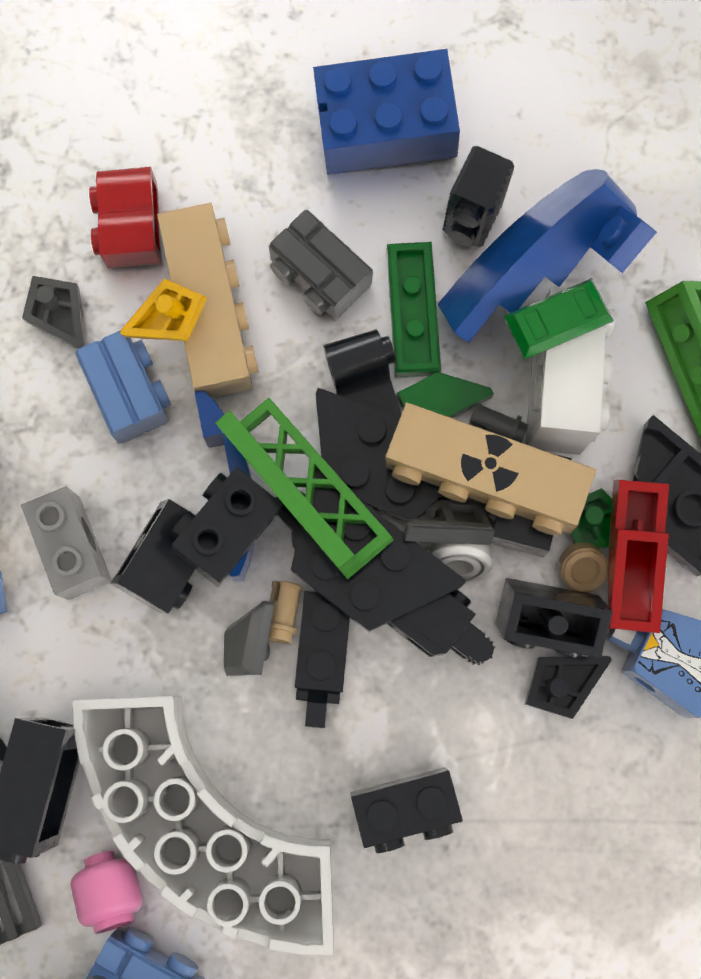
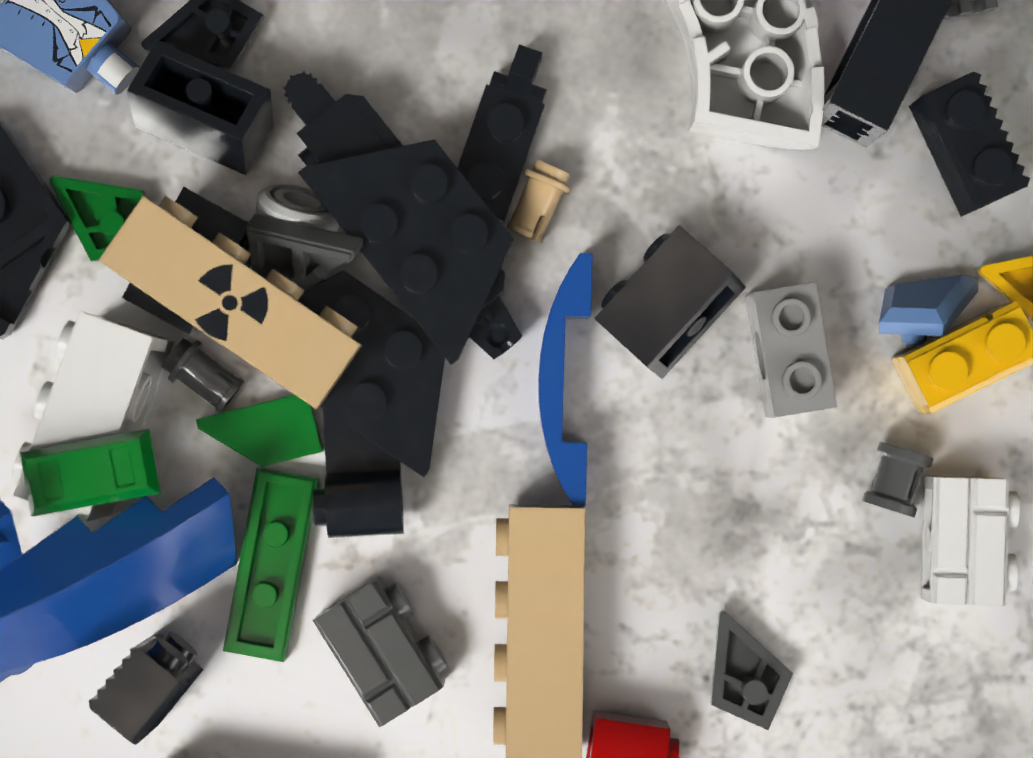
camera: 165 degrees left, 10 degrees up
medium blue brick [75,331,172,444] -> none
yellow piece [120,278,207,342] -> none
black brick [170,467,284,587] -> none
bright green fence [215,398,394,579] -> none
dark grey piece [224,601,275,676] -> none
tan tile [558,542,608,593] -> none
red slope [608,480,669,633] -> none

